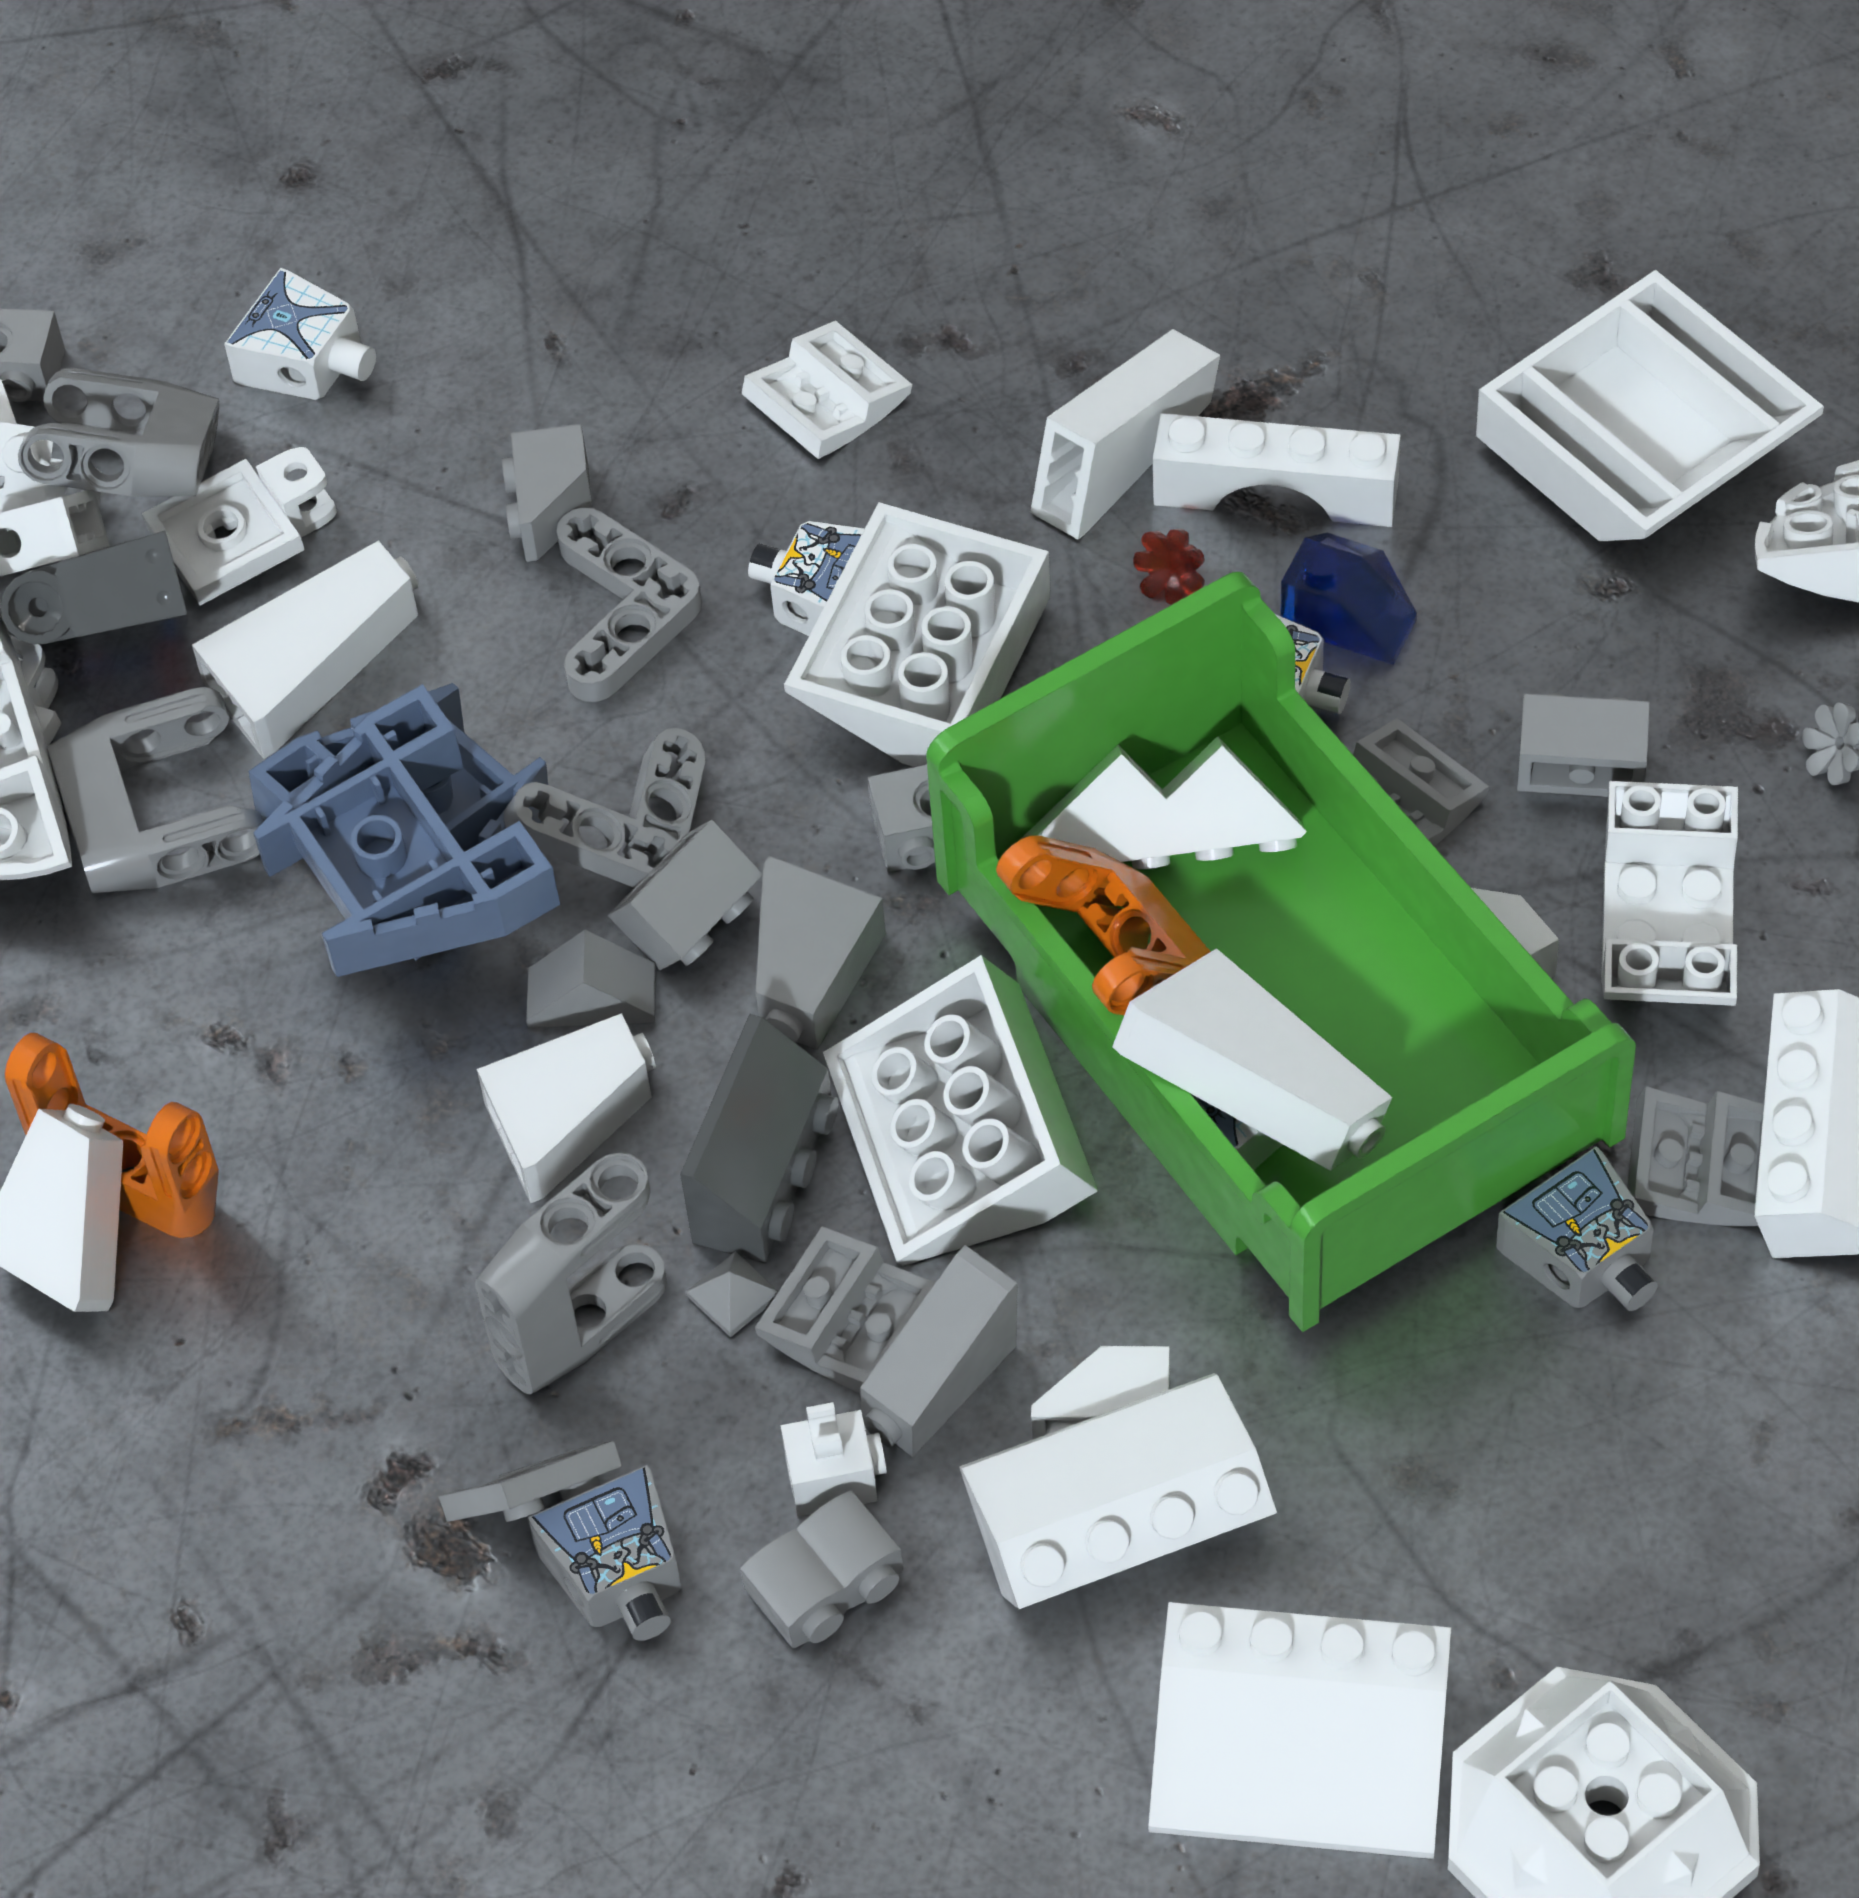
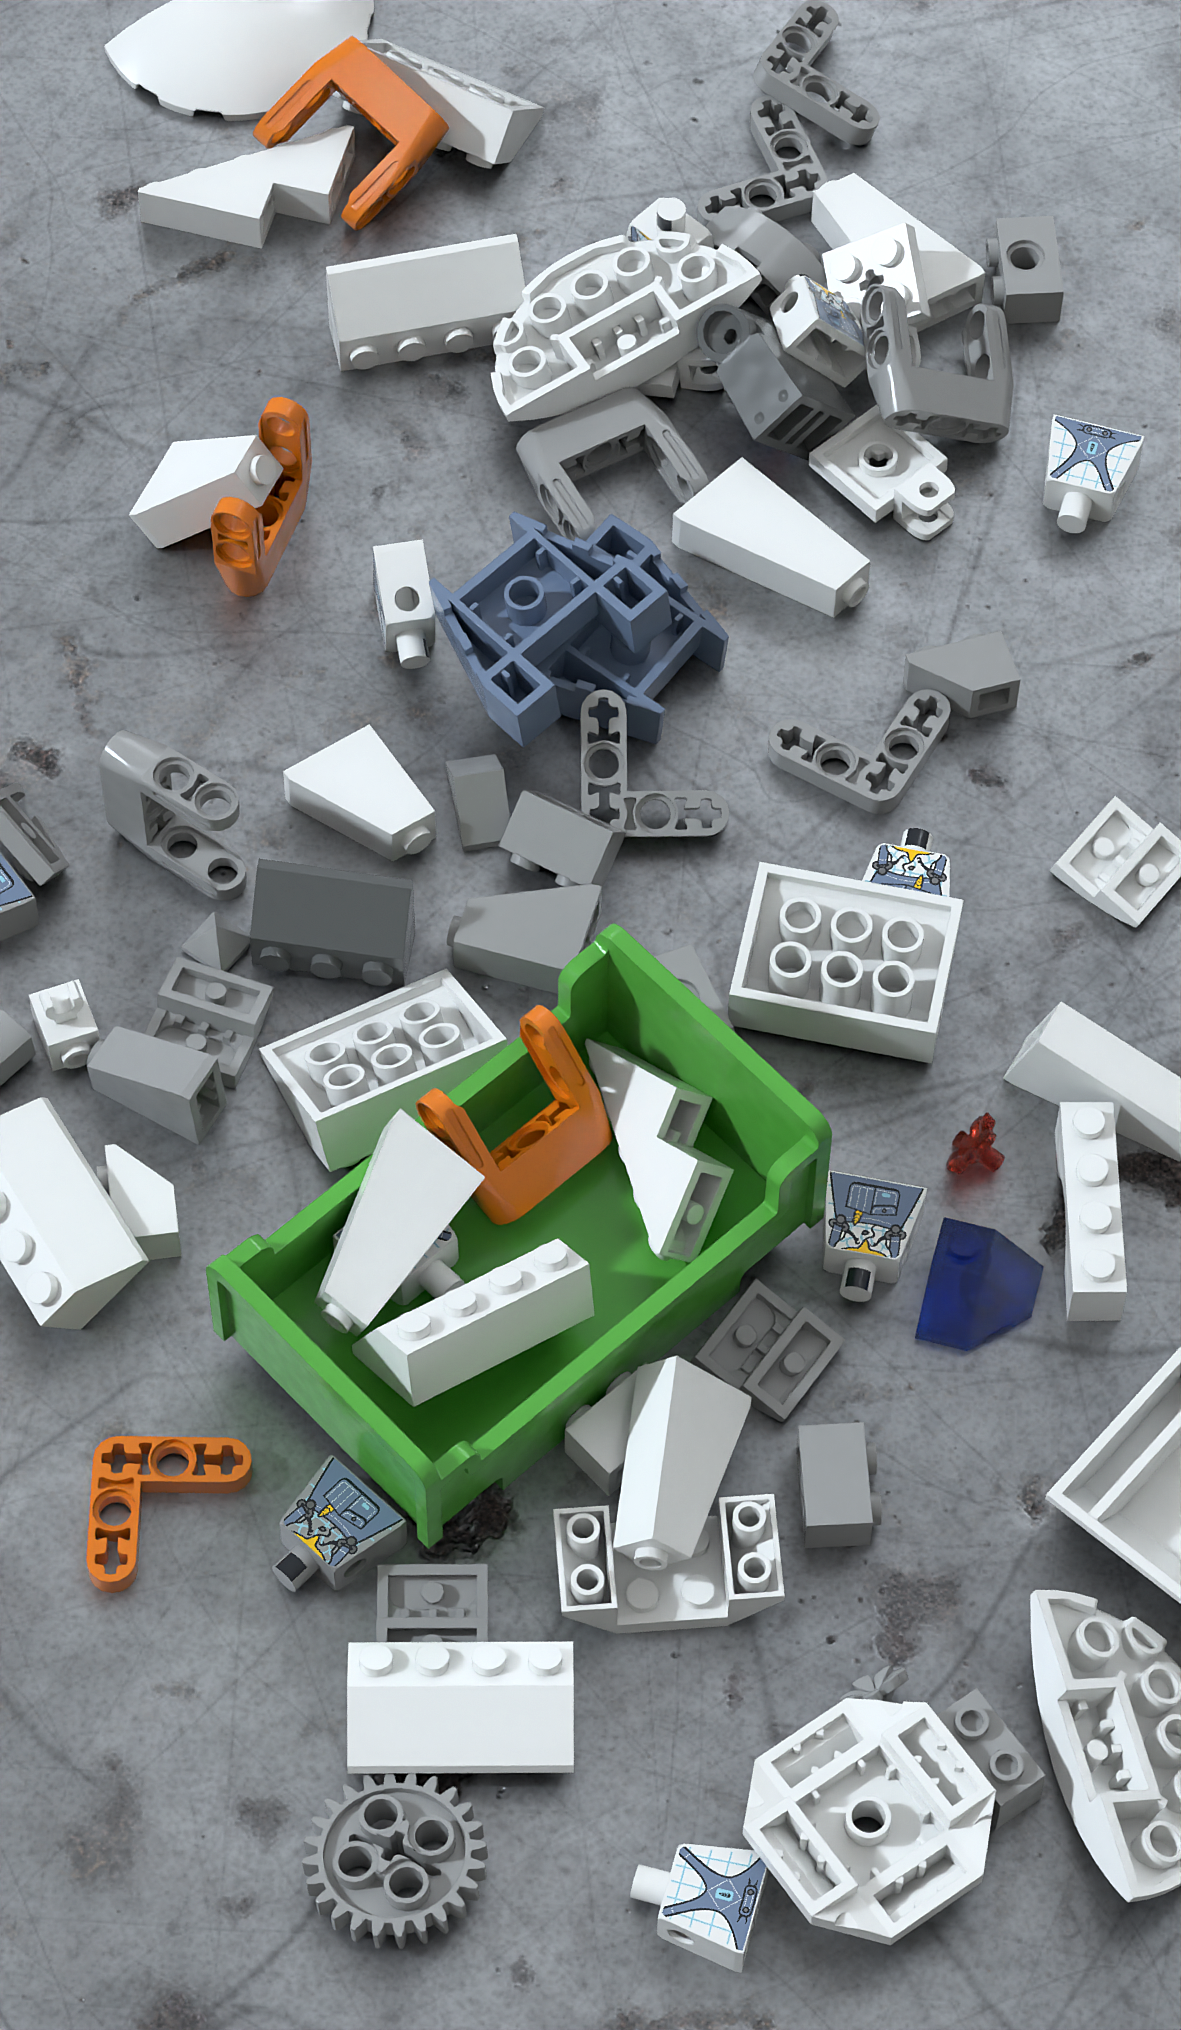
camera: 75 degrees right, 5 degrees up
none -> orange beam [86,1436,253,1593]
none -> white slope [352,1238,594,1407]
none -> white torso [373,539,436,669]
none -> white slope [613,1356,752,1570]

